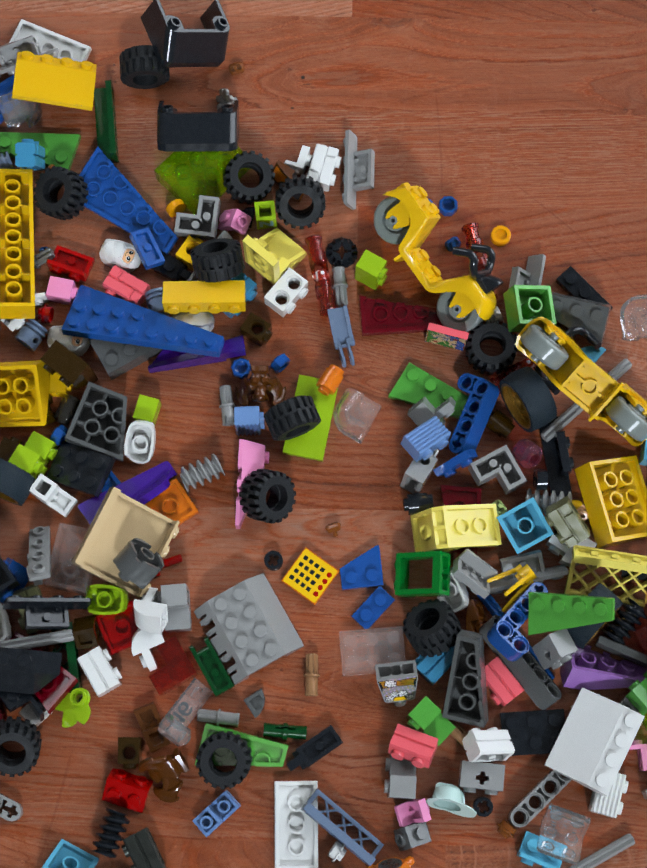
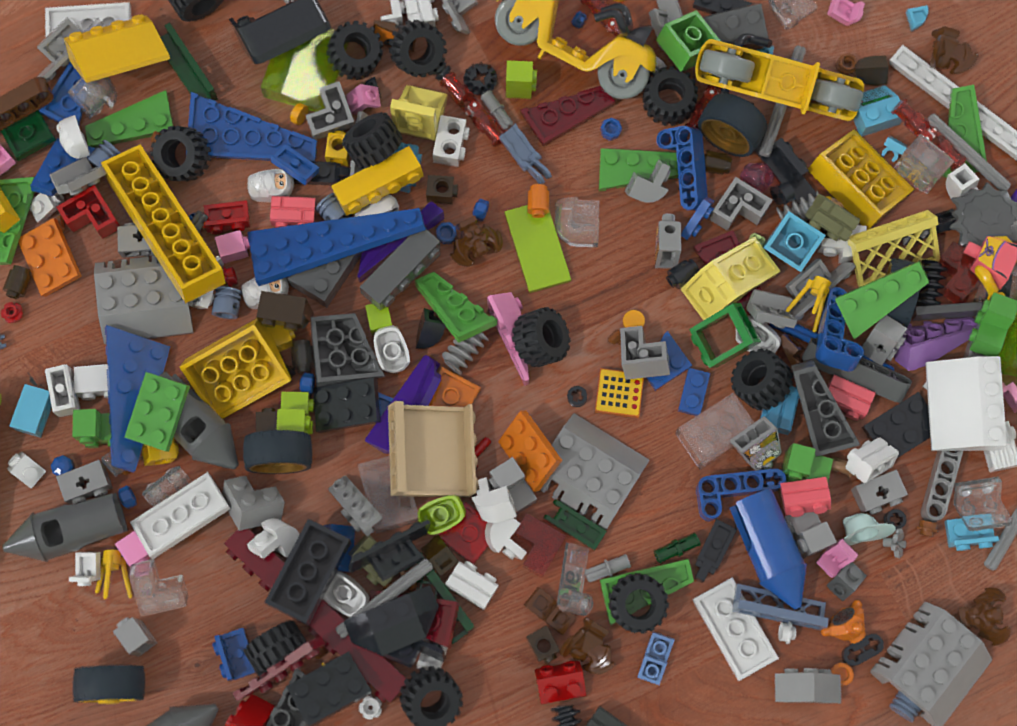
camera: 30 degrees left, 0 degrees up
dark azure brick [15,139,45,171] -> none
white brick [29,474,78,518] -> none
lime plate [55,688,91,728] -> none
dark grey brick [113,538,164,589] -> none
light grey axle [219,385,235,426] -> none
medium blue brick [234,406,265,436] -> none
dark grey tile [244,688,265,718] -> none
lime brick [254,200,277,230] -> none
black tyre [264,396,321,441] -> none
medium nougat axle [303,653,320,696] -> none
medium blue brick [401,416,451,462] -> none
tile [425,323,469,352] -> none
none -> dark grey wedge [360,229,440,310]
none -> bright green wing [415,272,497,343]
none -> black brick [416,308,446,349]
none -> black bush [432,61,451,81]
none -> orange plate [498,410,562,492]
none -> blue tile [600,118,622,141]
none -> light grey brick [620,326,670,380]
none -> light orange tile [623,310,645,328]
none -> blue beam [696,469,786,522]
none -> blue piece [729,489,807,610]
none -> light grey plant [883,528,906,559]

